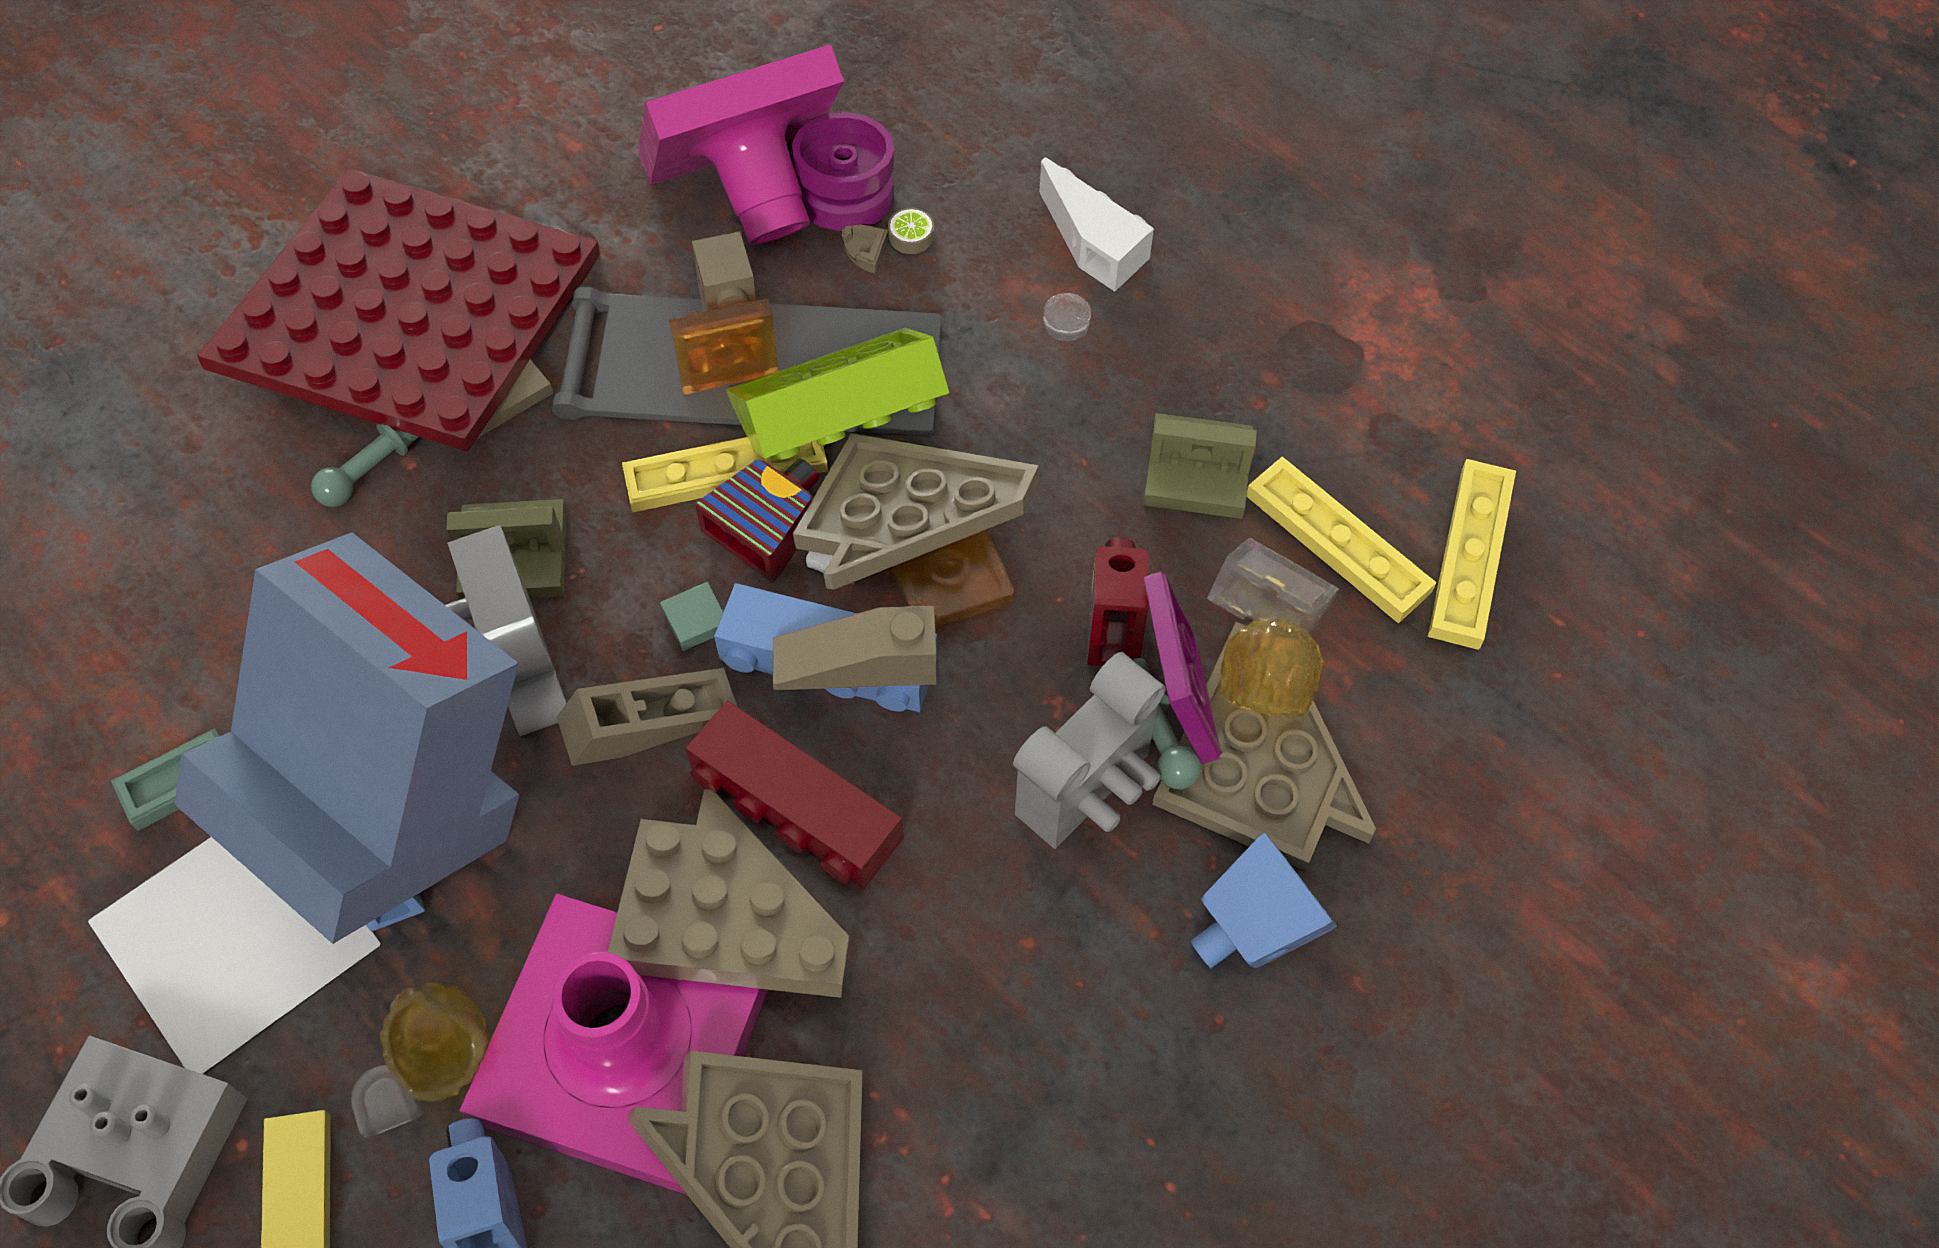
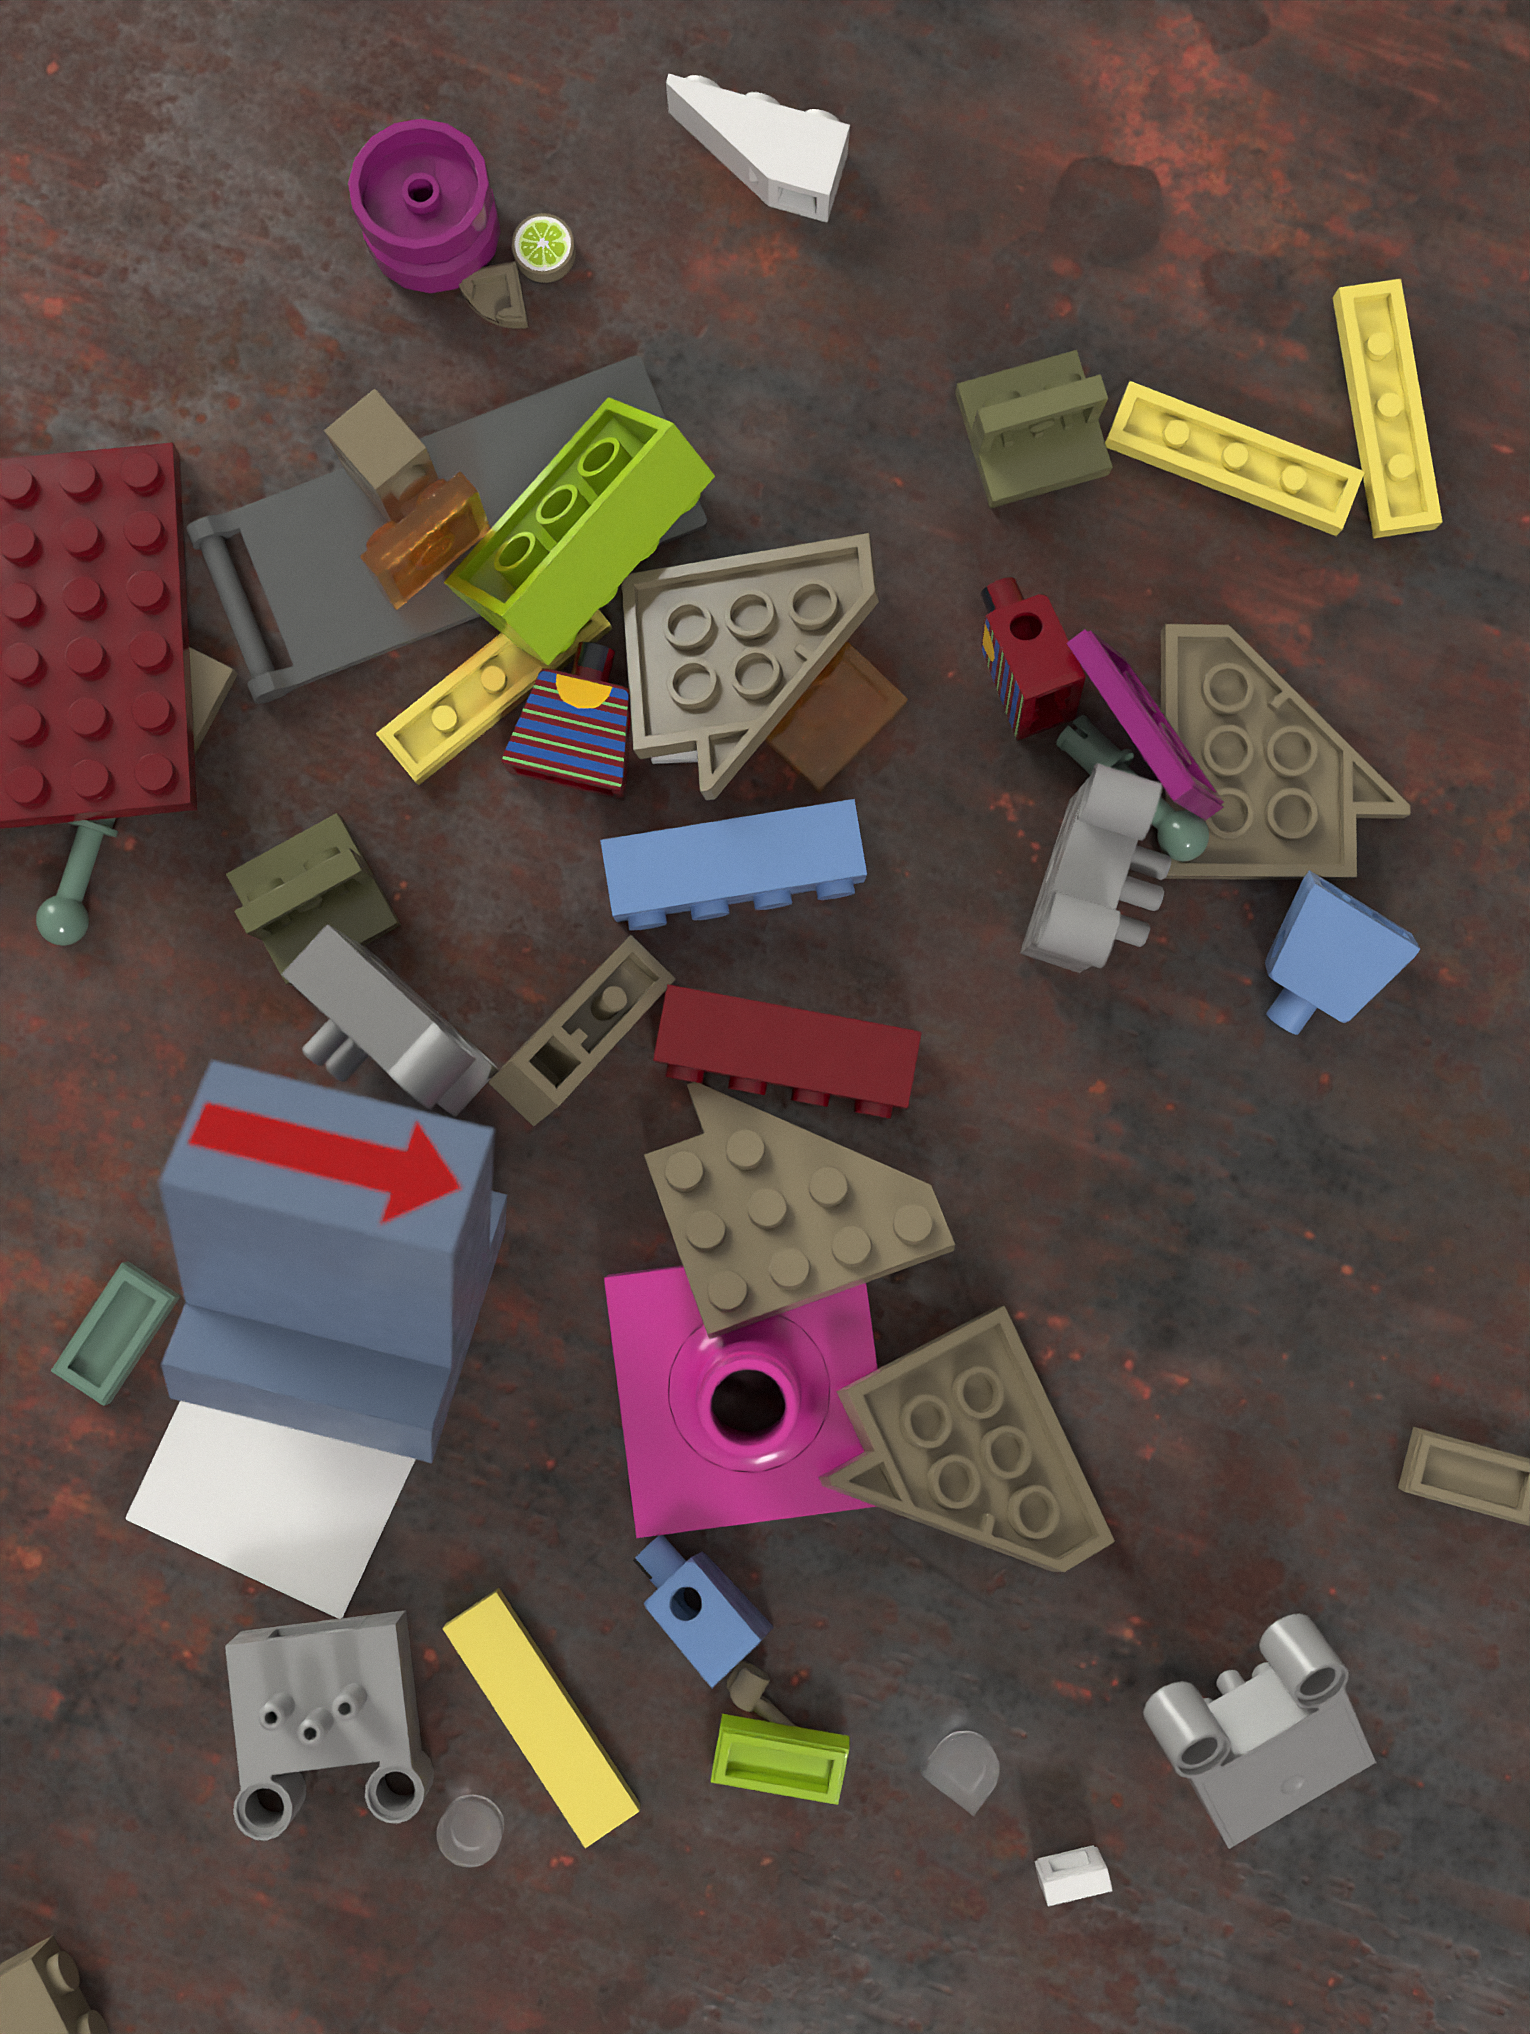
camera: 25 degrees left, 25 degrees up
clear tile [351,1065,423,1139] -> none
clear yellow hair [380,982,488,1102] -> none
dark pink piece [638,44,844,245] -> none
sand green tile [660,582,724,651] -> none
dark tan slope [773,606,937,690] -> none
clear tile [1043,293,1091,341] -> none
clear brick [1207,537,1339,651] -> none
clear yellow hair [1220,618,1323,718] -> none

